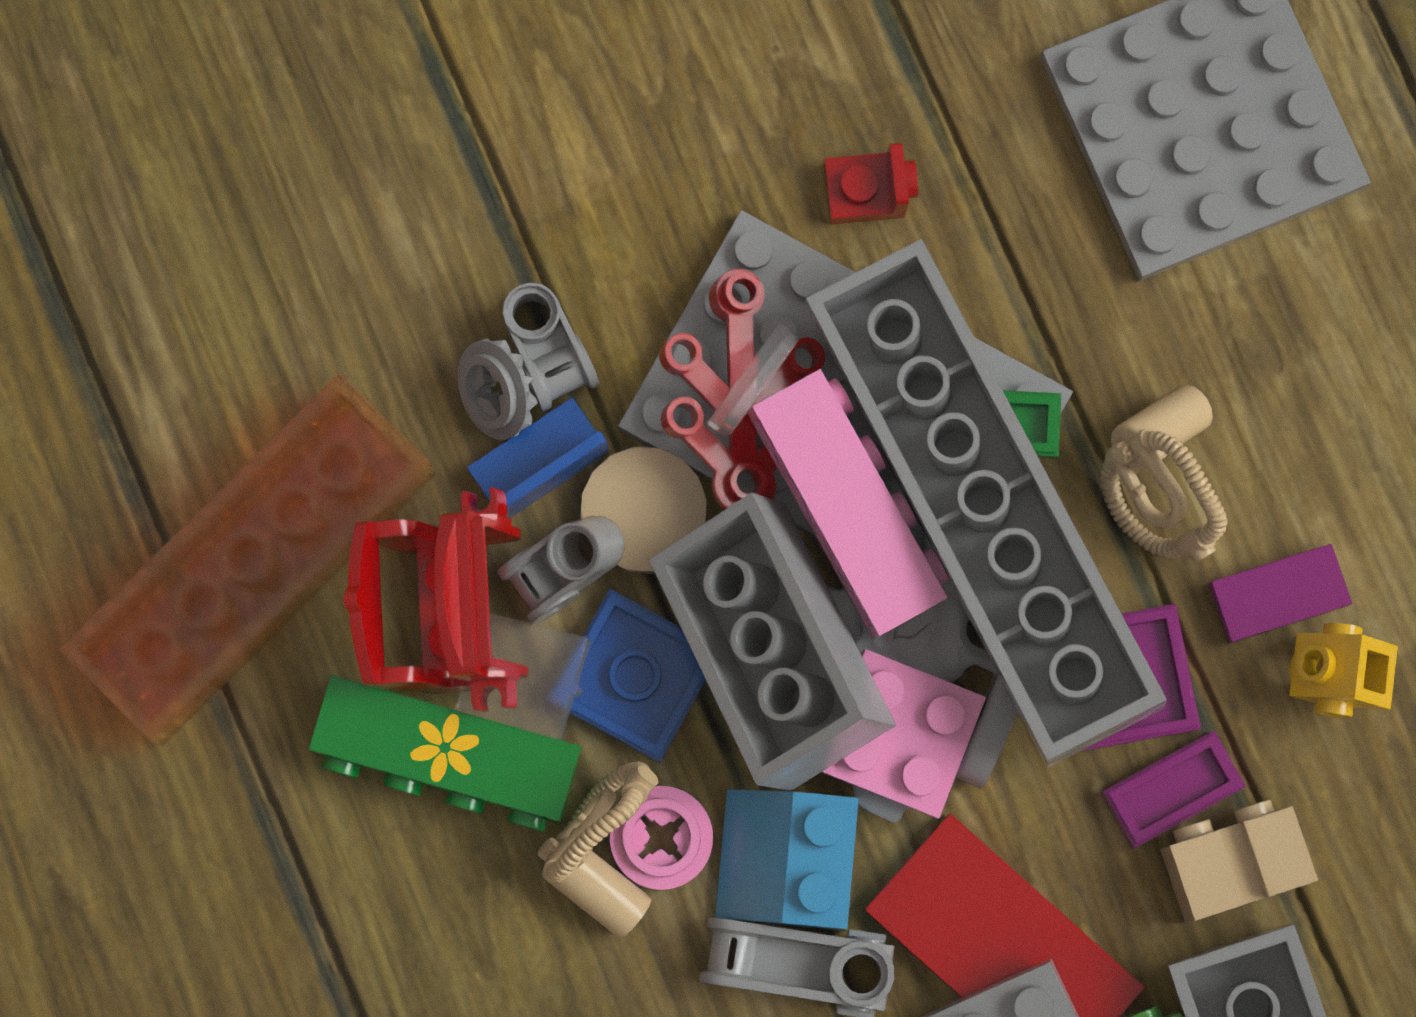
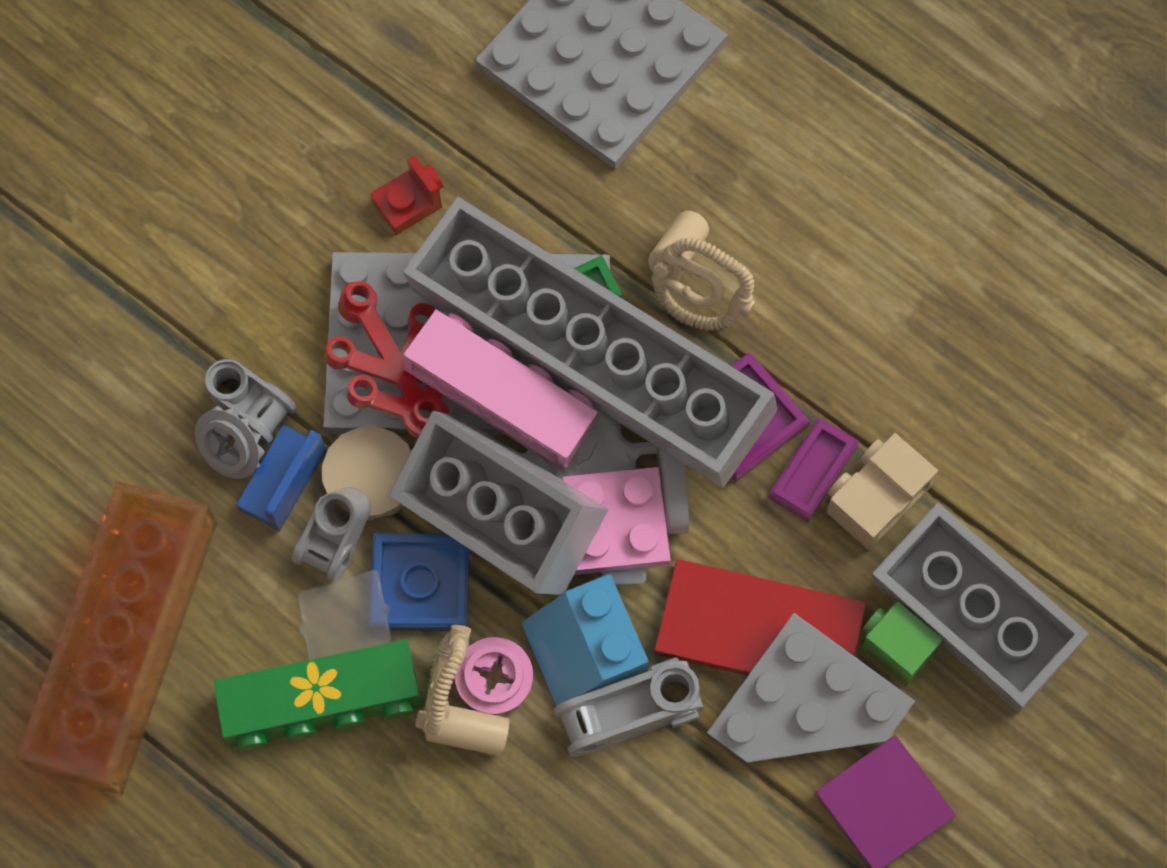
camera: 20 degrees left, 10 degrees down
red animal [344,487,529,712] -> none
clear tile [707,322,799,437] -> none
magenta tile [1208,544,1353,644] -> none
yellow brick [1289,623,1398,719] -> none

